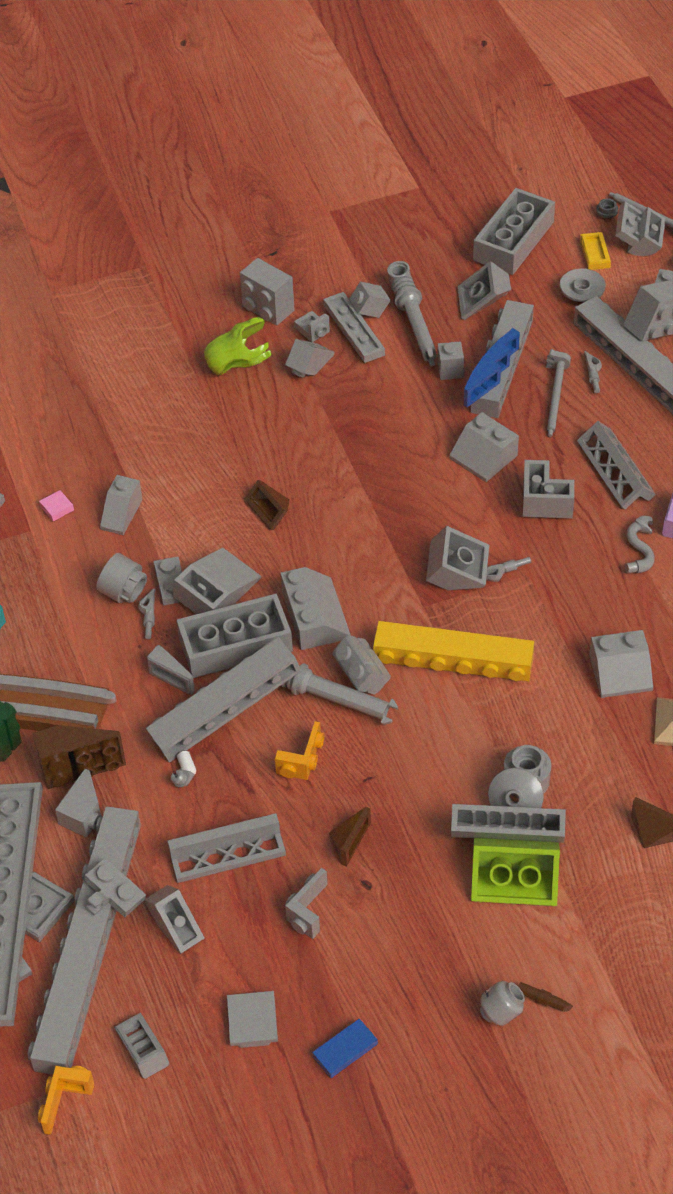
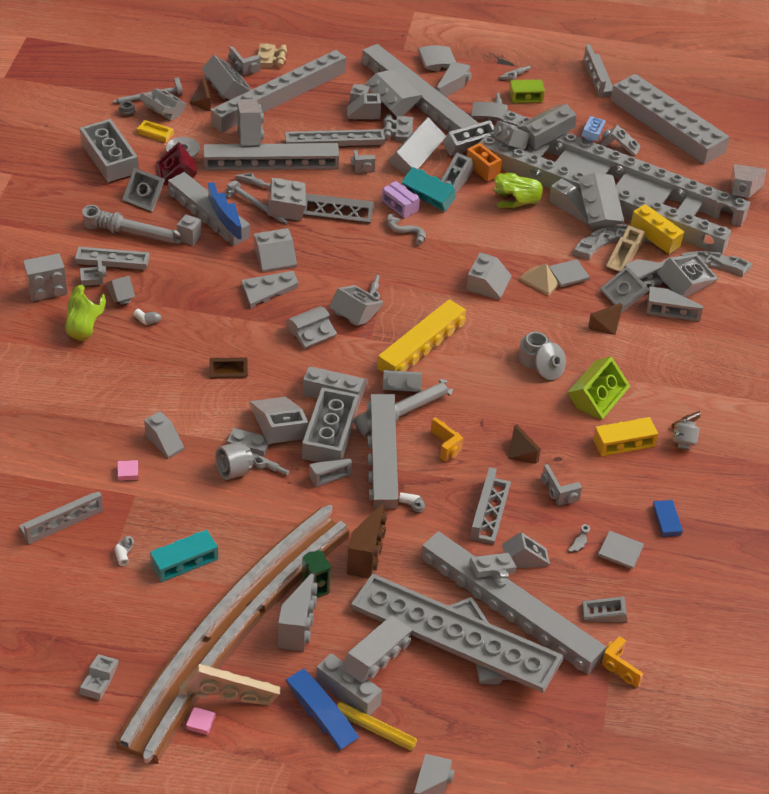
camera: 65 degrees left, 5 degrees down
light grey slope [55,769,102,838] -> none
light grey brick [349,282,390,318] -> none
light grey brick [451,804,566,843] -> none
light grey brick [523,460,574,518] -> none
none -> arm [133,309,161,325]
none -> dark red slope [156,142,198,185]
none -> light grey wing [241,271,298,309]
none -> light grey brick [267,178,306,221]
none -> light grey brick [285,306,337,350]
none -> light grey piece [568,524,590,553]
none -> yellow brick [593,417,658,457]

